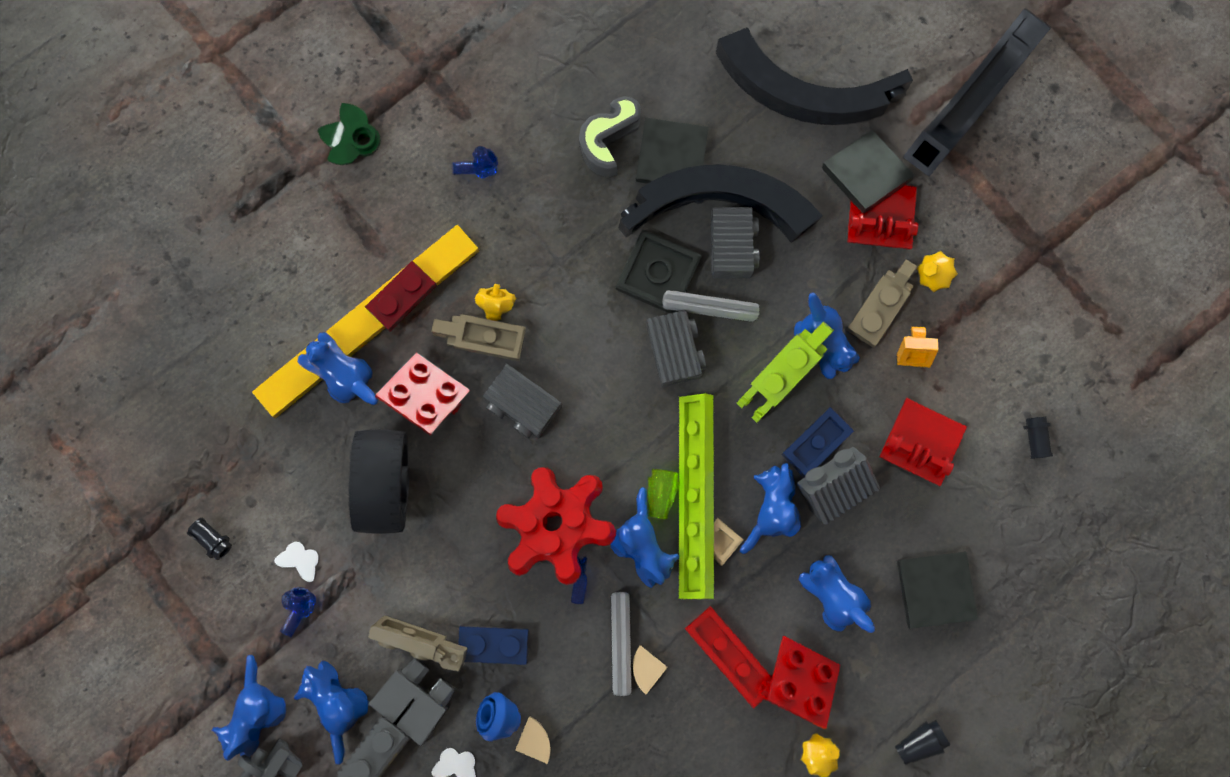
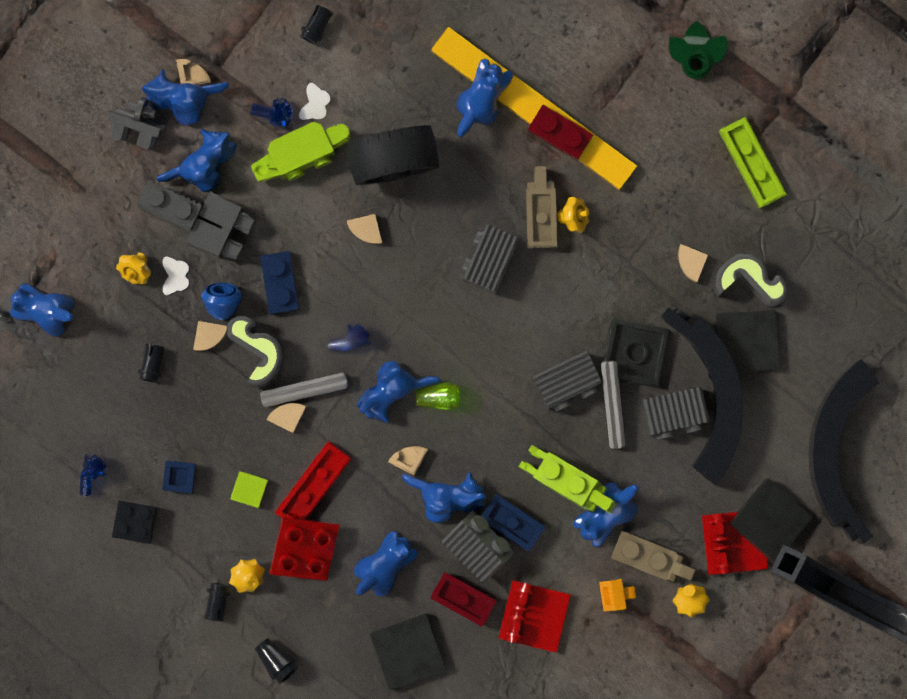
camera: 80 degrees right, 5 degrees up
dark tan hinge [368,616,468,671] -> none
hinge [375,353,470,435] -> none
clear blue plate [452,146,498,179] -> none
red plate [496,467,616,585] -> none
lime plate [679,393,714,599] -> none
none -> tan tile [176,59,211,86]
none -> animal [227,316,284,388]
none -> lime tile [230,471,269,508]
none -> lime hinge [251,122,351,183]
none -> tan tile [347,214,382,244]
none -> dark red plate [430,572,496,627]
none -> tan tile [678,244,708,283]
none -> lime tile [718,117,787,209]

